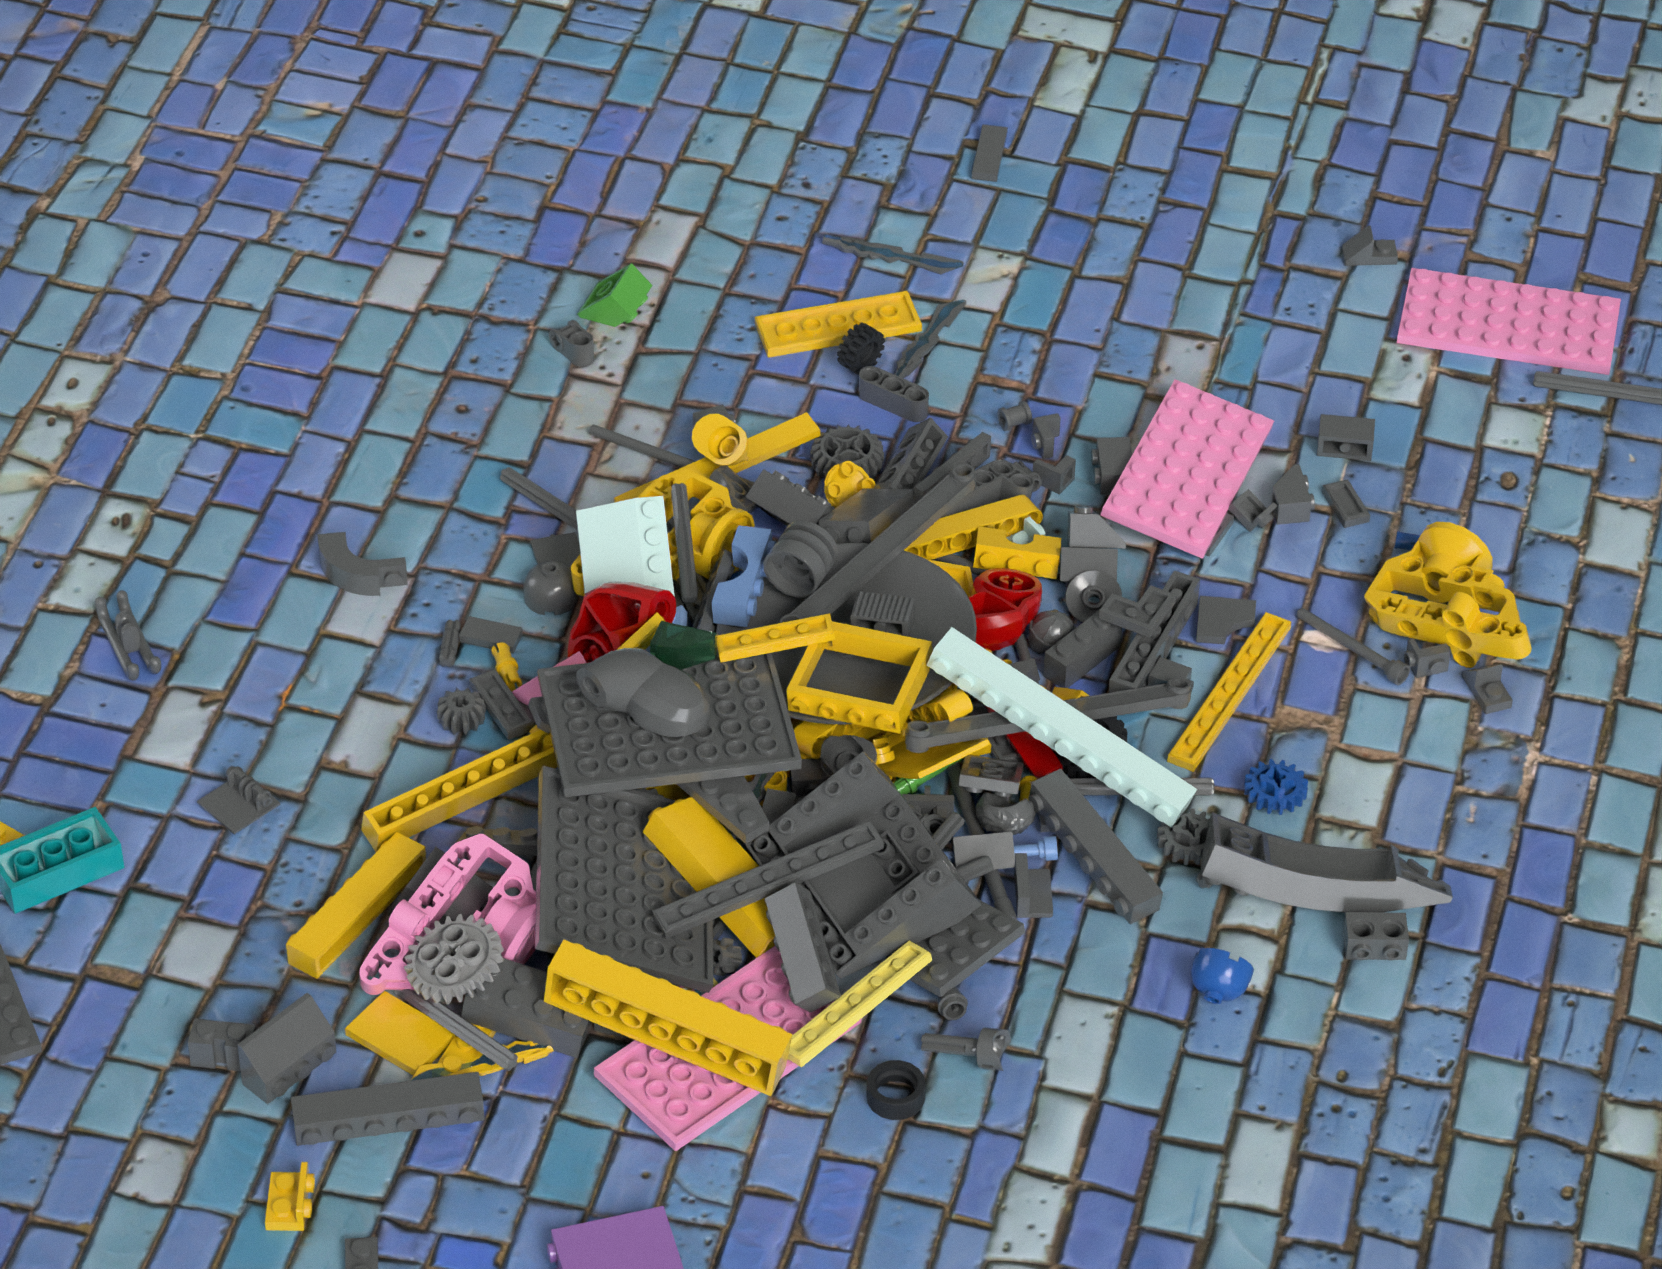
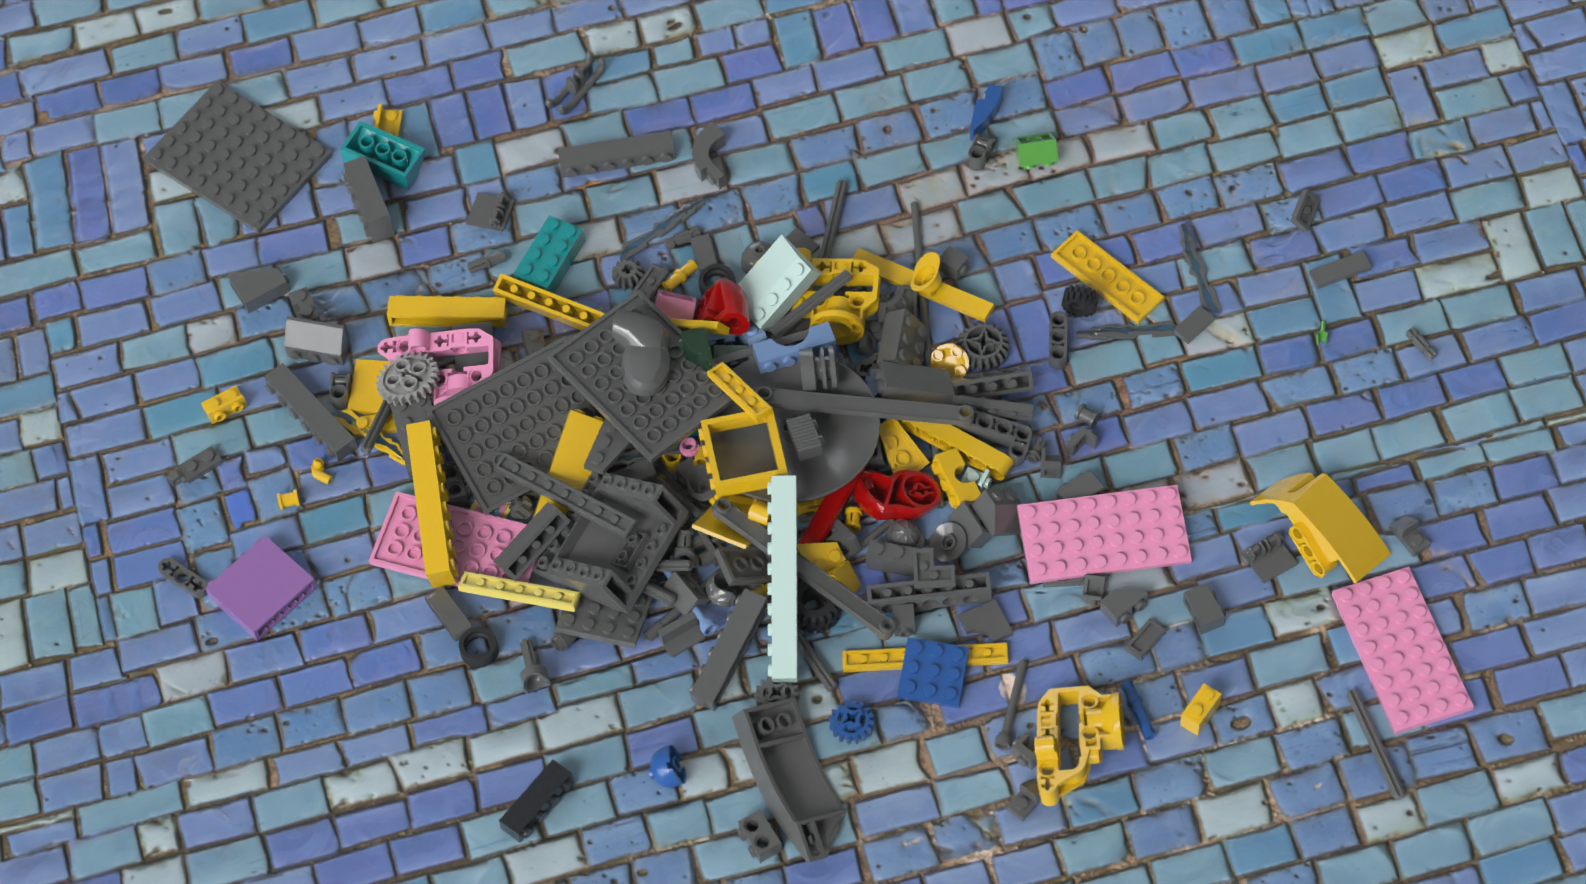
camera: 65 degrees right, 15 degrees up
none -> dark grey slope [228,268,290,313]
none -> yellow bush [277,489,300,510]
none -> yellow arm [311,458,333,485]
none -> dark grey piece [330,372,353,410]
none -> dark grey brick [342,156,395,243]
none -> dark grey beam [424,586,472,642]
none -> dark grey axle [467,250,506,273]
none -> black brick [499,759,574,843]
none -> teal brick [513,215,585,294]
none -> dark grey brick [558,130,676,178]
none -> dark grey sword [620,198,705,262]
none -> black tyre [698,264,736,296]
none -> blue plate [897,637,969,709]
none -> blue slope [970,84,1003,141]
none -> dark grey tile [1173,306,1215,344]
none -> yellow brick [1180,683,1222,736]
none -> dark grey hinge [1241,533,1298,583]
none -> yellow beam [1249,473,1391,583]
none -> dark grey plate [1290,189,1320,232]
none -> bright green hand [1316,321,1328,345]
none -> dark grey axle [1406,327,1437,361]

